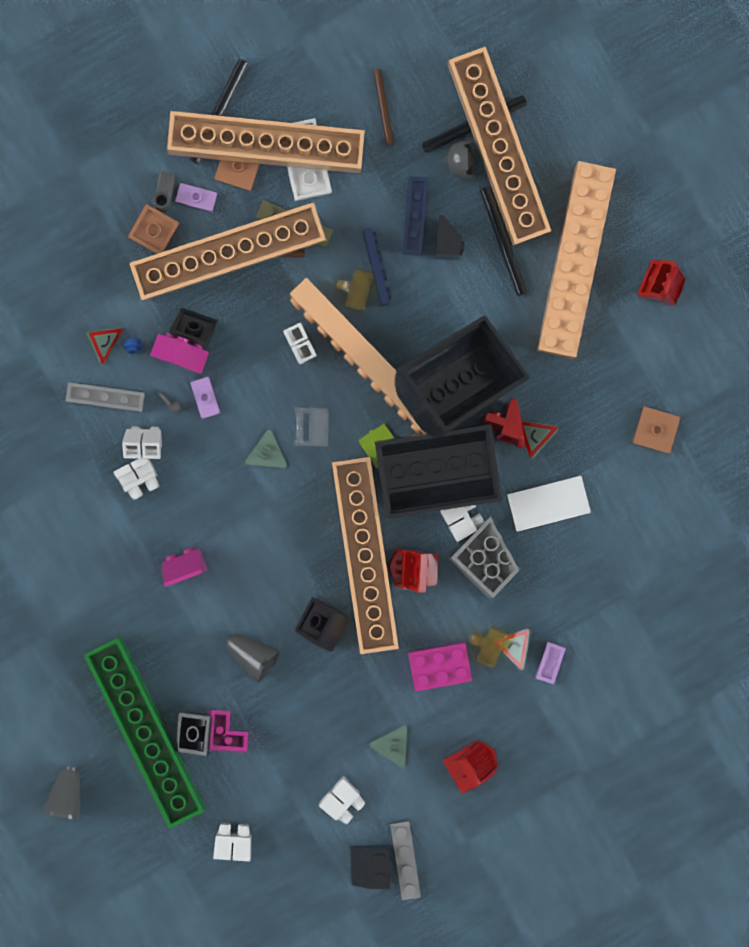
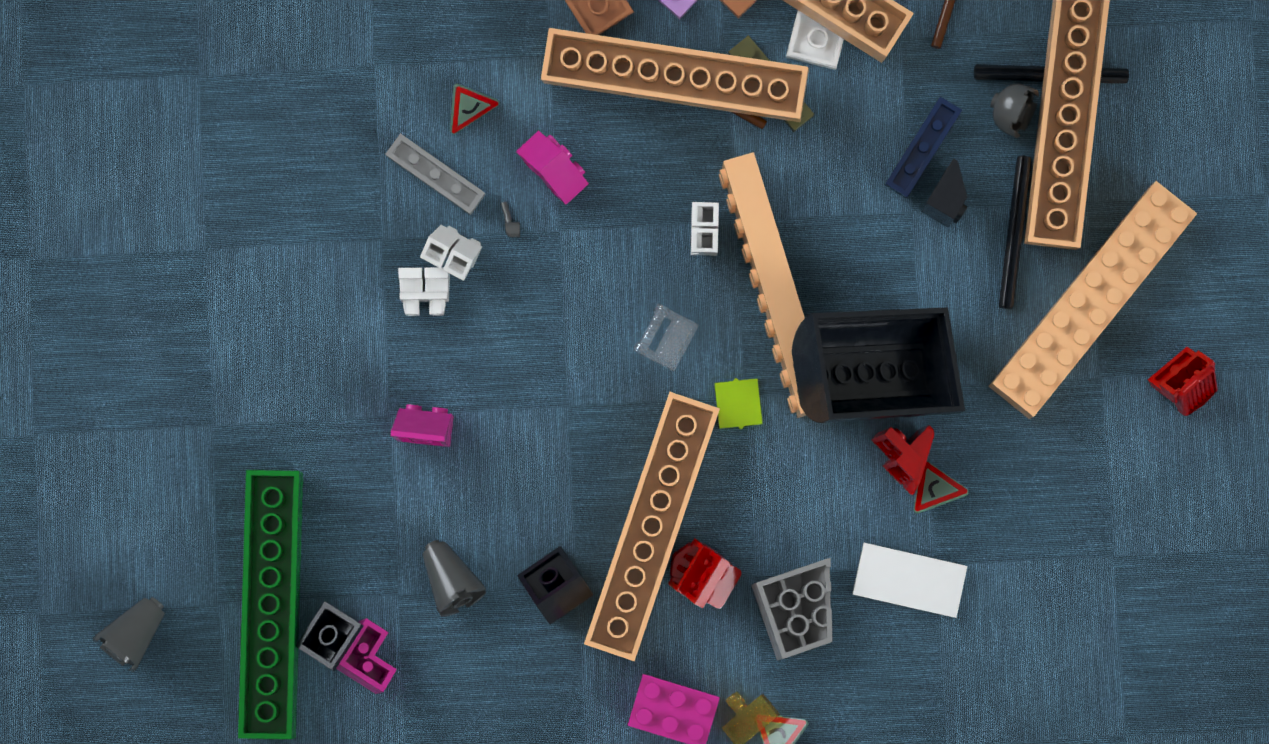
camera: 25 degrees right, 5 degrees down
blue plate [123,338,143,354] -> none
black slope [169,308,218,348] -> none
lavender plate [190,377,220,419] -> none
sand green piece [245,430,287,468] -> none
clear yellow plate [336,269,373,311] -> none
dark blue plate [363,228,392,306] -> none
black container [375,423,502,519] -> none
white hips [440,505,484,542] -> none
nougat plate [632,406,681,454] -> none

